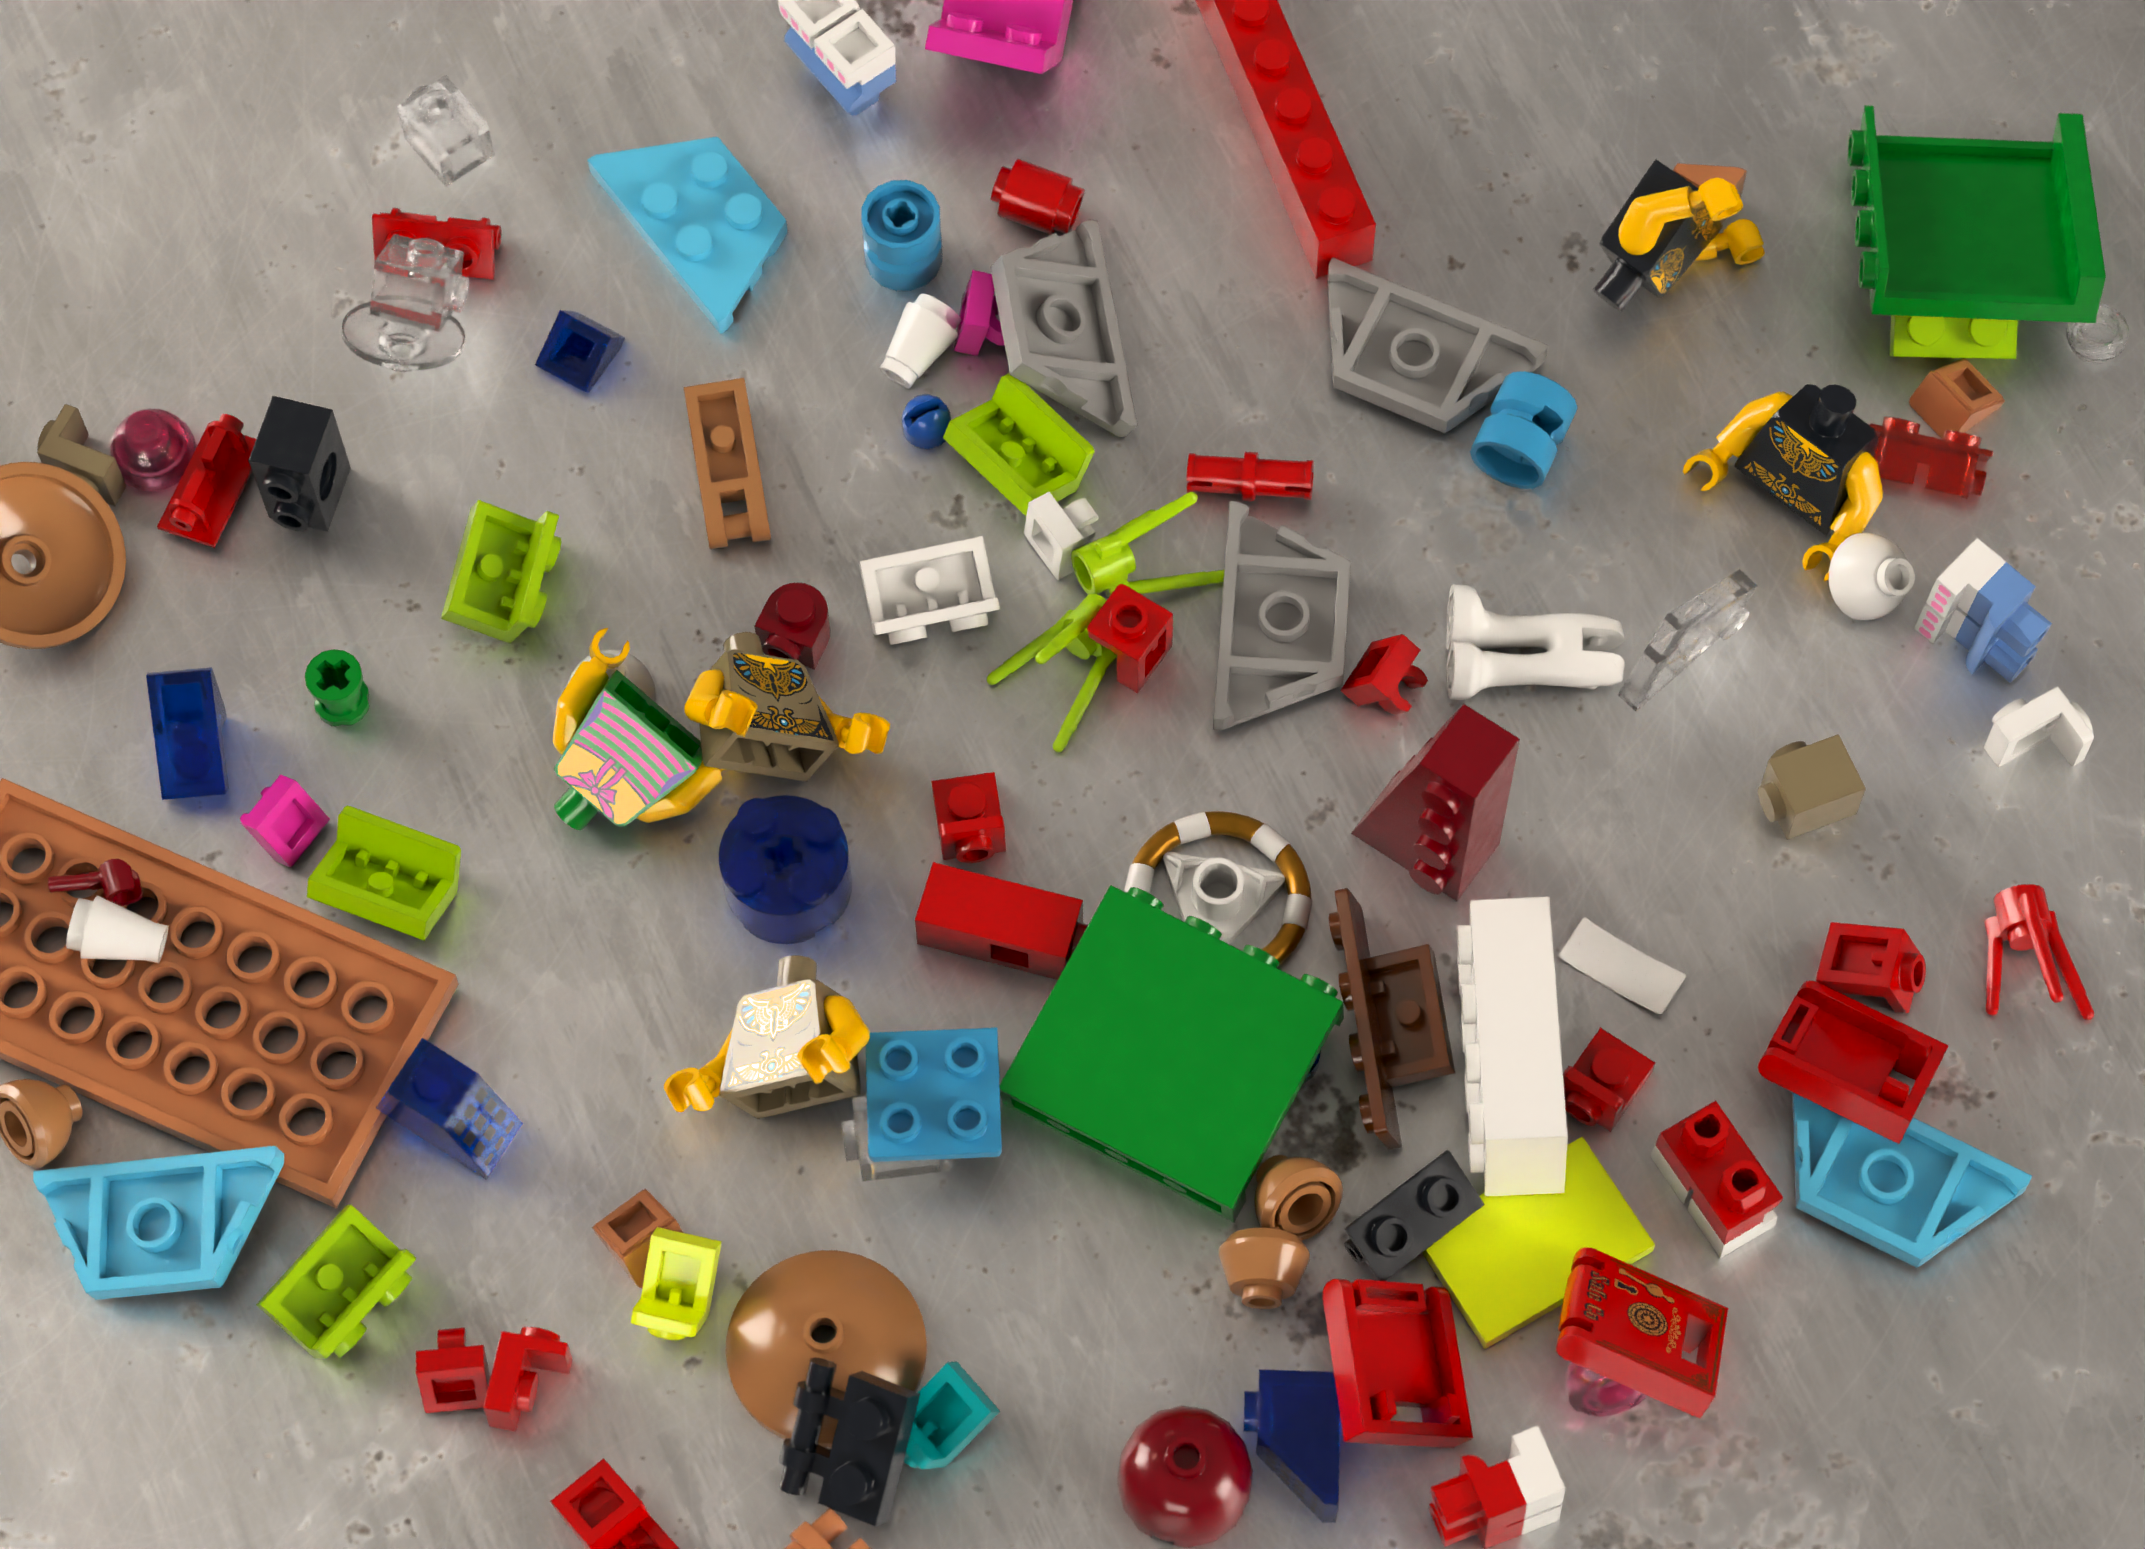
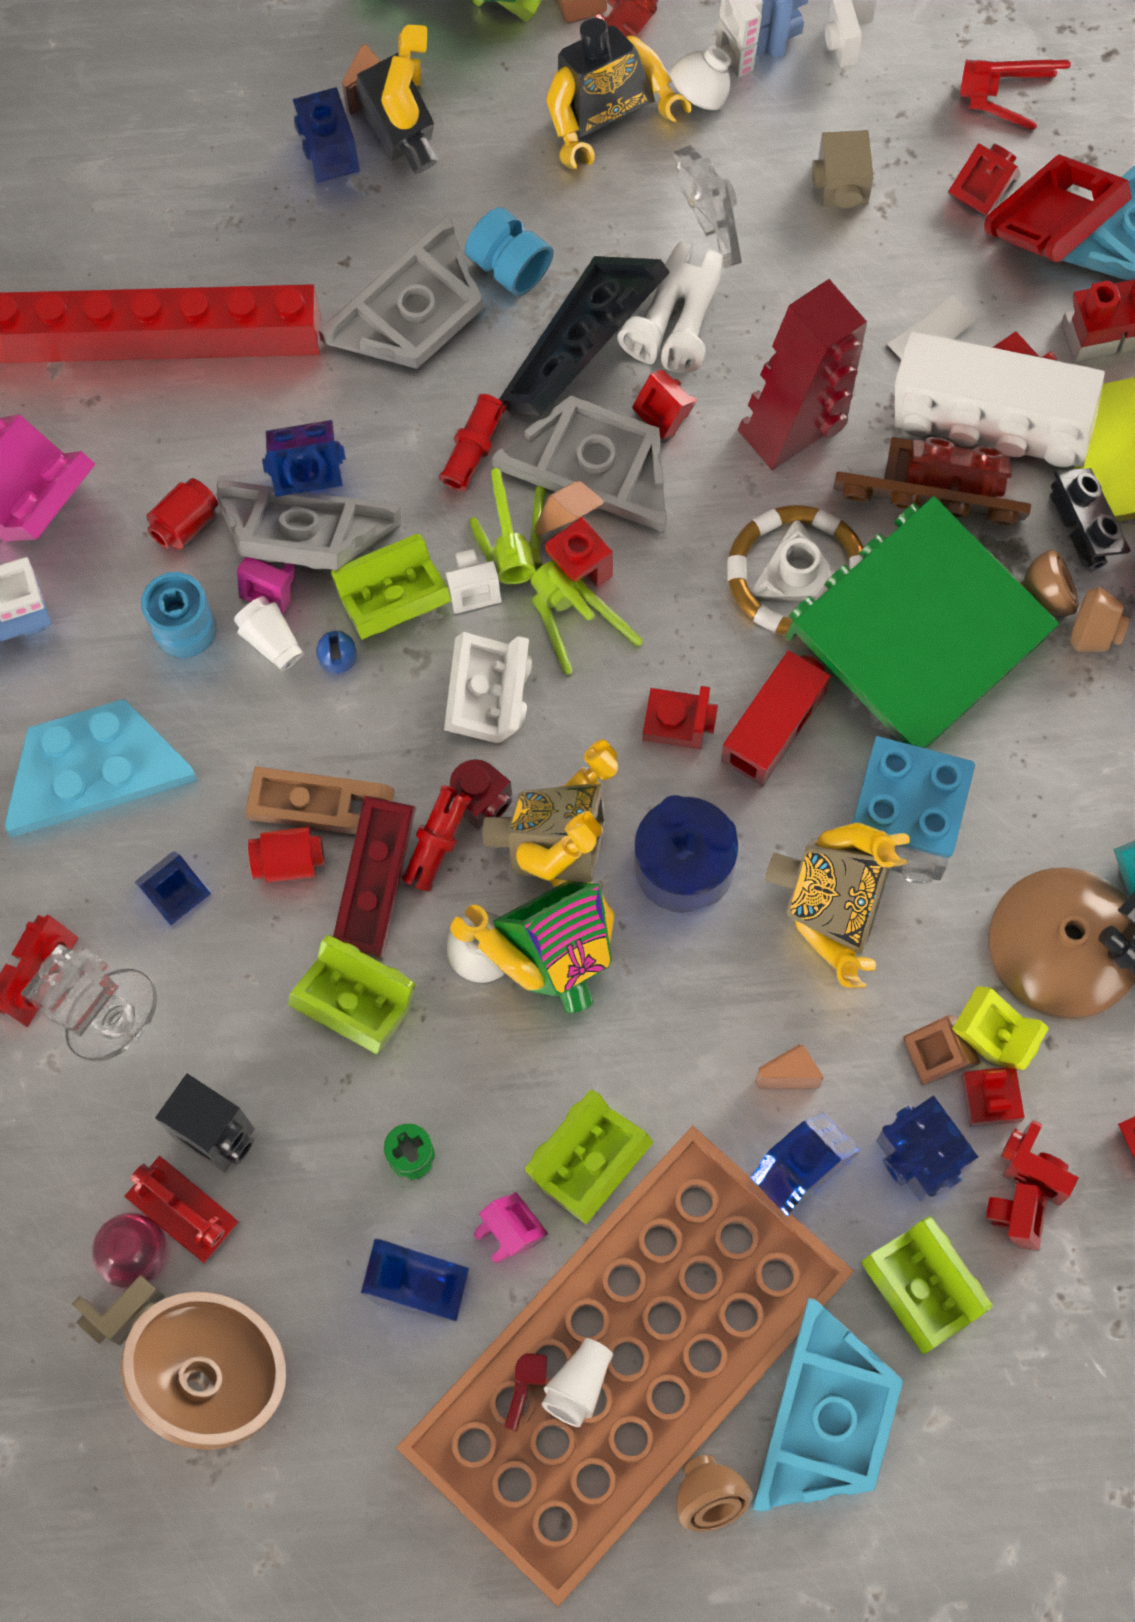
camera: 70 degrees left, 5 degrees up
none -> red brick [248,827,325,883]
none -> clear blue head [262,420,346,497]
none -> clear blue head [292,87,360,184]
none -> dark red tile [333,795,416,957]
none -> red pin [401,785,472,892]
none -> black wing [499,256,670,416]
none -> nougat slope [534,480,604,536]
none -> nougat slope [755,1044,824,1089]
none -> clear blue head [876,1095,979,1202]
none -> clear red hinge [906,437,1012,498]
none -> red tile [961,1067,1025,1128]

